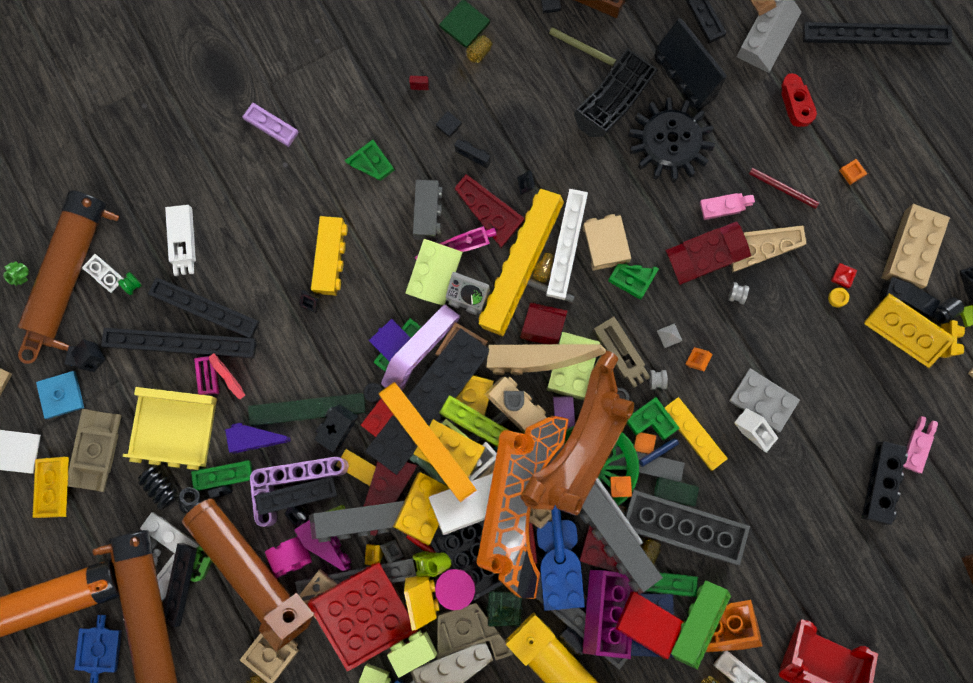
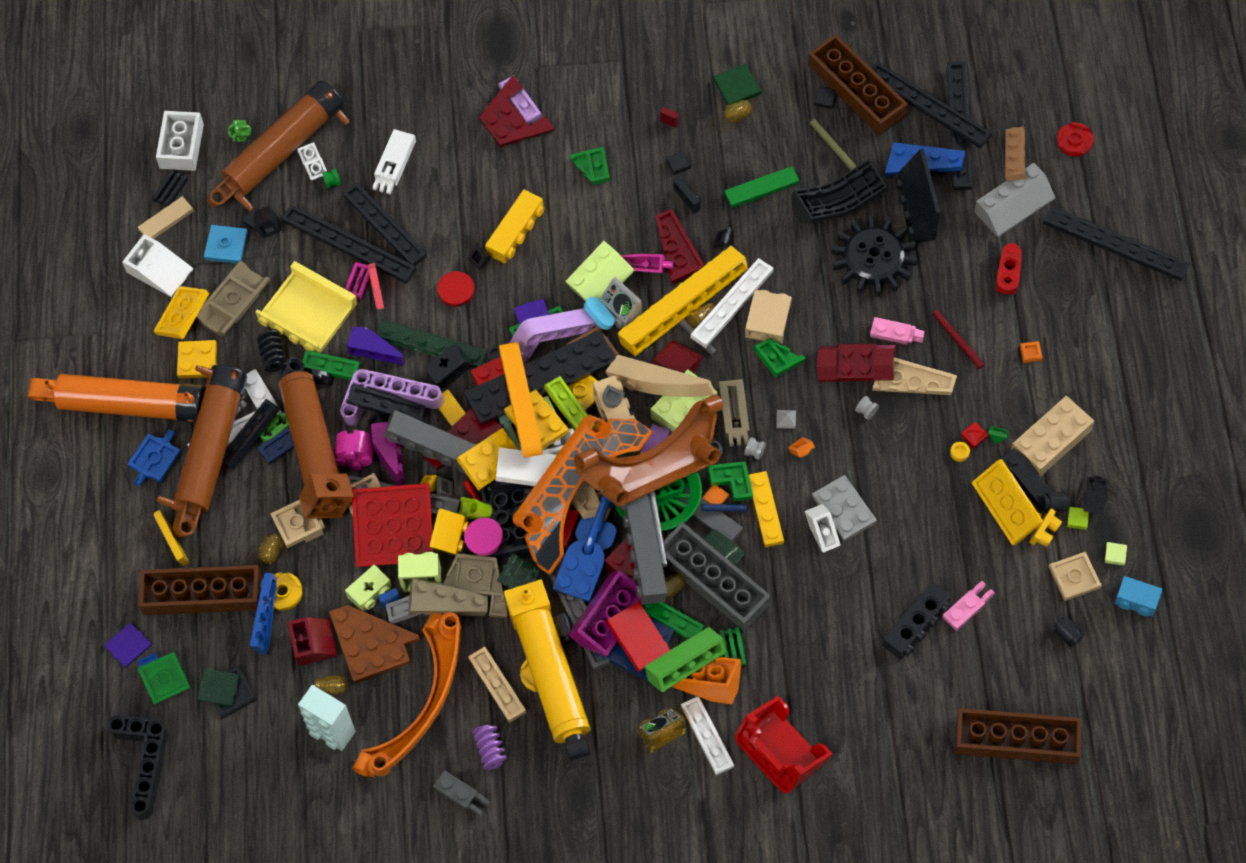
camera: 25 degrees right, 15 degrees down
dark grey brick [413,180,443,240] -> none
orange plate [610,476,632,497] -> none
none -> yellow plate [177,340,217,379]
none -> dark blue plate [258,427,294,465]
none -> red tile [437,271,475,307]
none -> dark red wing [479,75,554,147]
none -> medium azure tile [584,297,615,330]
none -> green tile [719,627,746,667]
none -> green tile [724,166,799,208]
none -> blue wing [885,142,965,177]
none -> green slope [988,426,1009,444]

